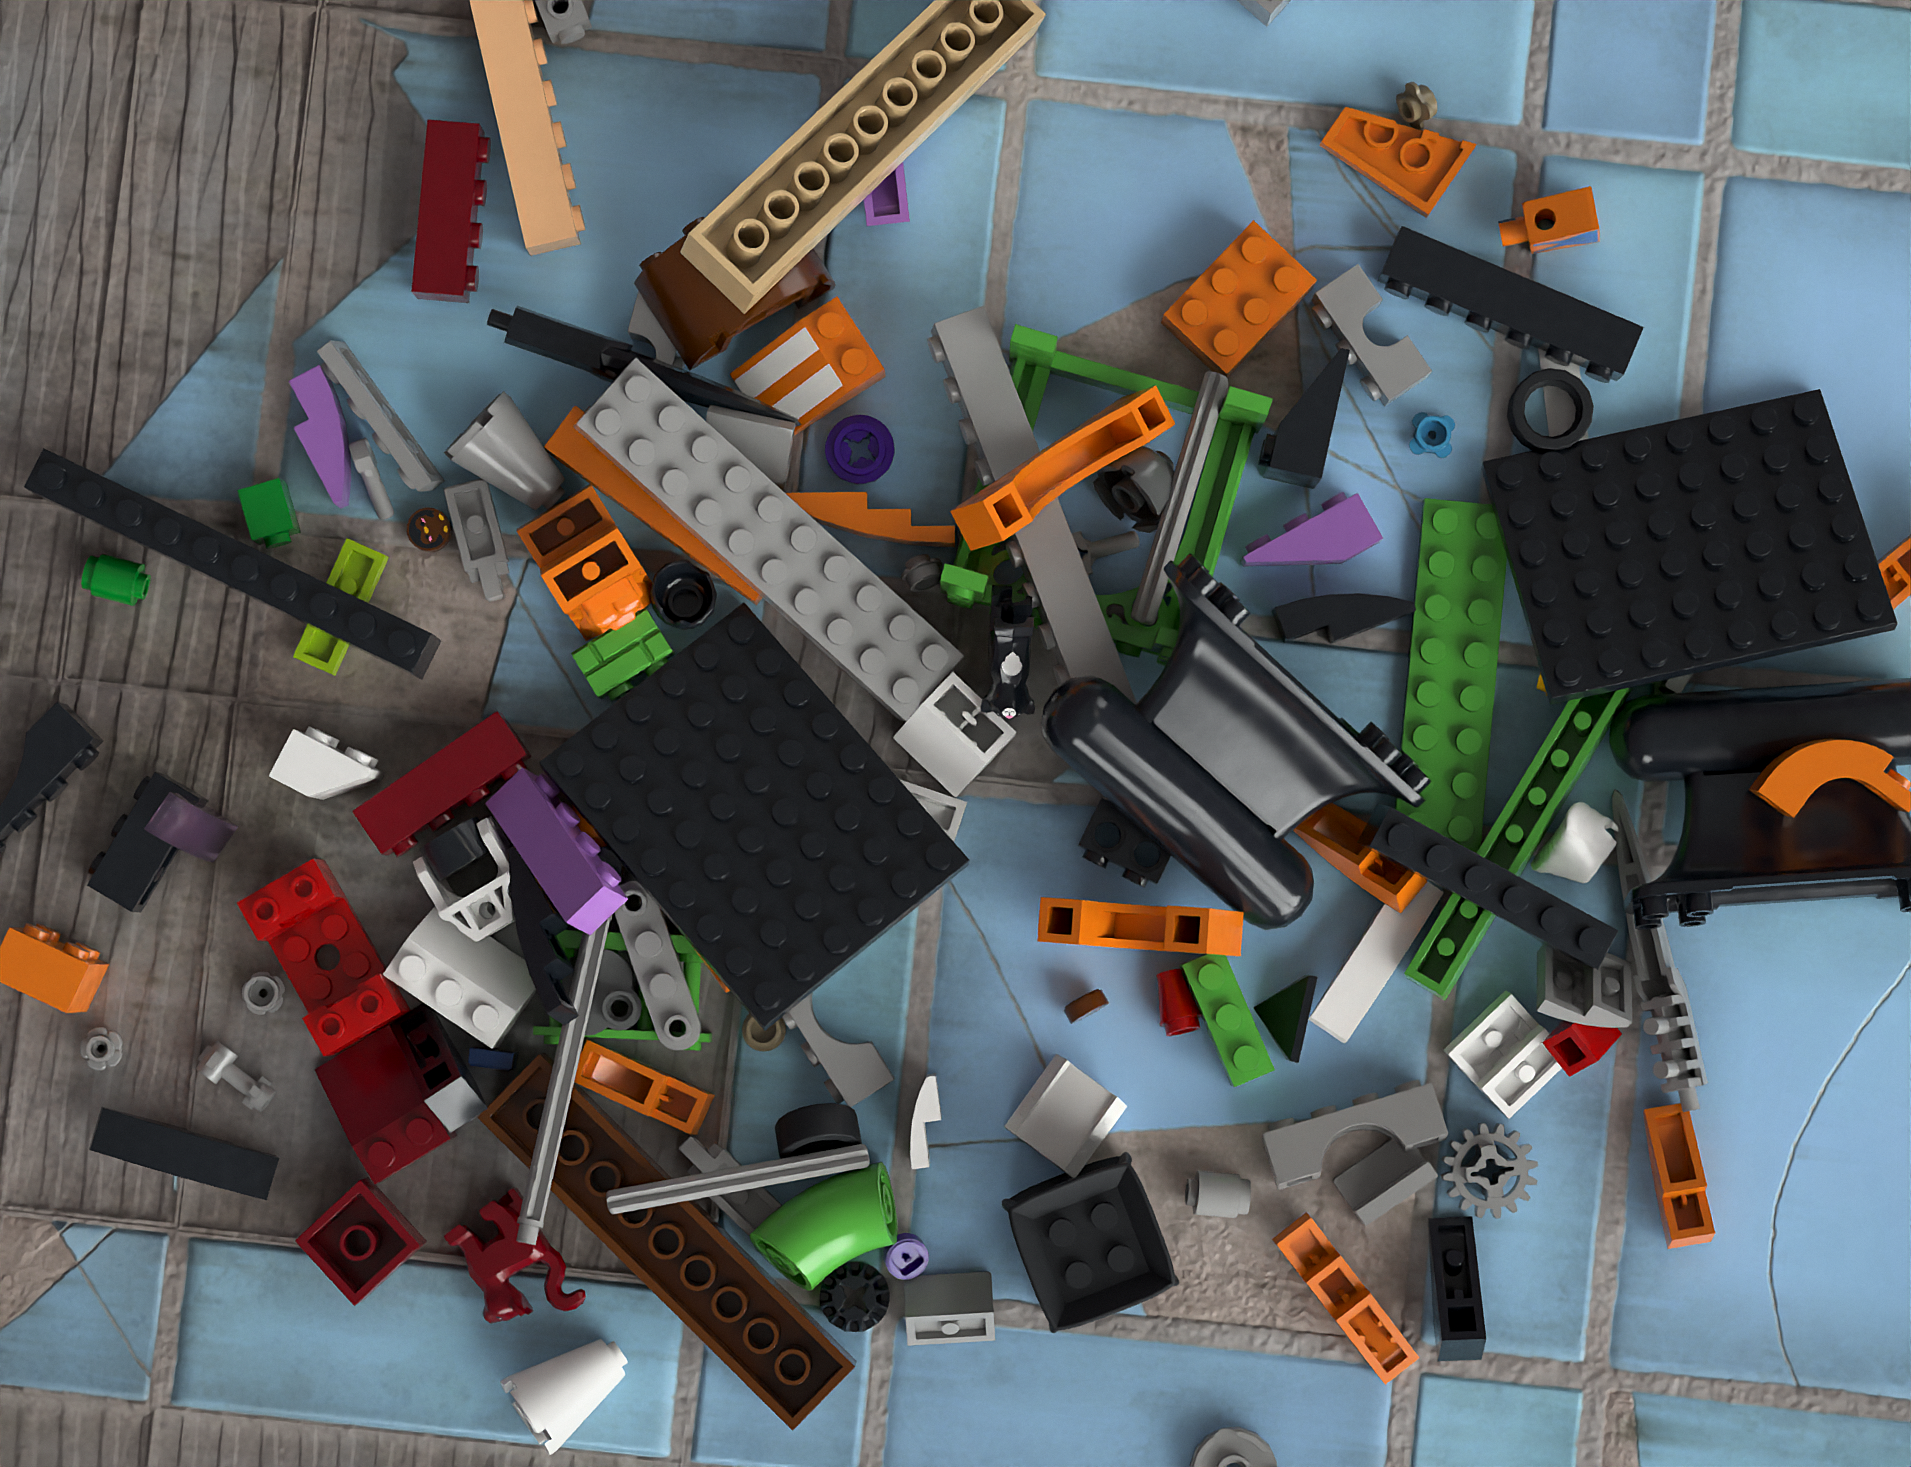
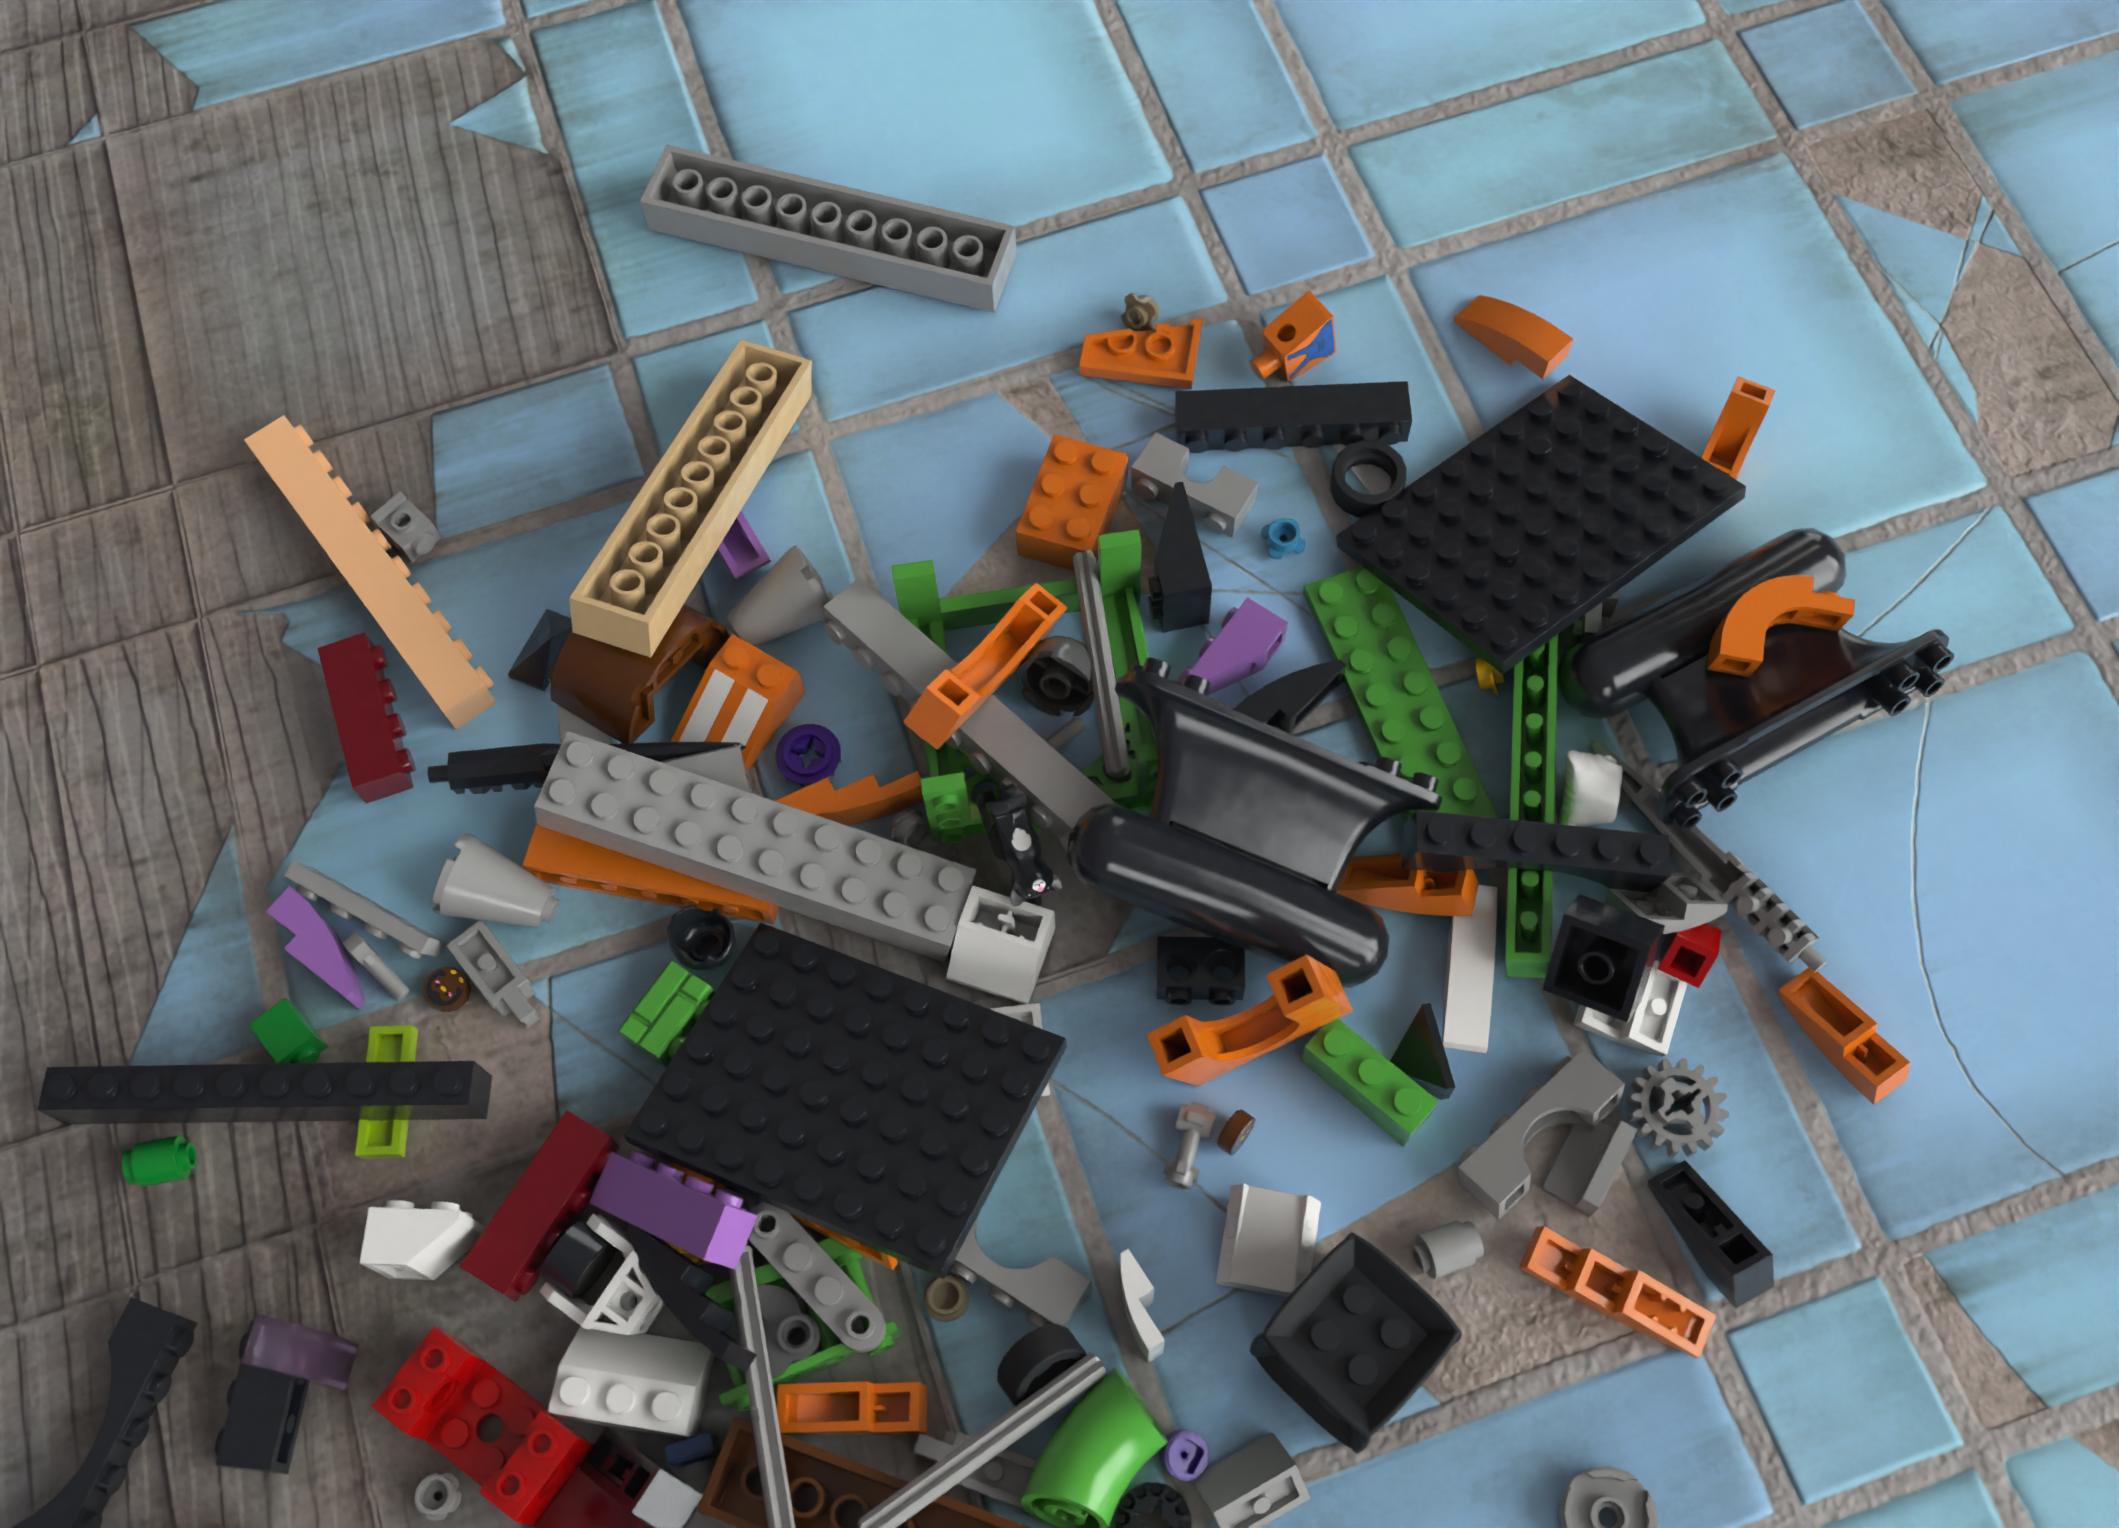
camera: 25 degrees left, 20 degrees down
orange brick [517,483,652,641] -> none
red cone [1156,969,1202,1036] -> none
none -> black slope [508,609,572,692]
none -> light grey cone [725,545,834,647]
none -> light grey bar [1164,1102,1216,1190]
none -> orange slope [1453,295,1573,380]
none -> black brick [1542,894,1665,1023]

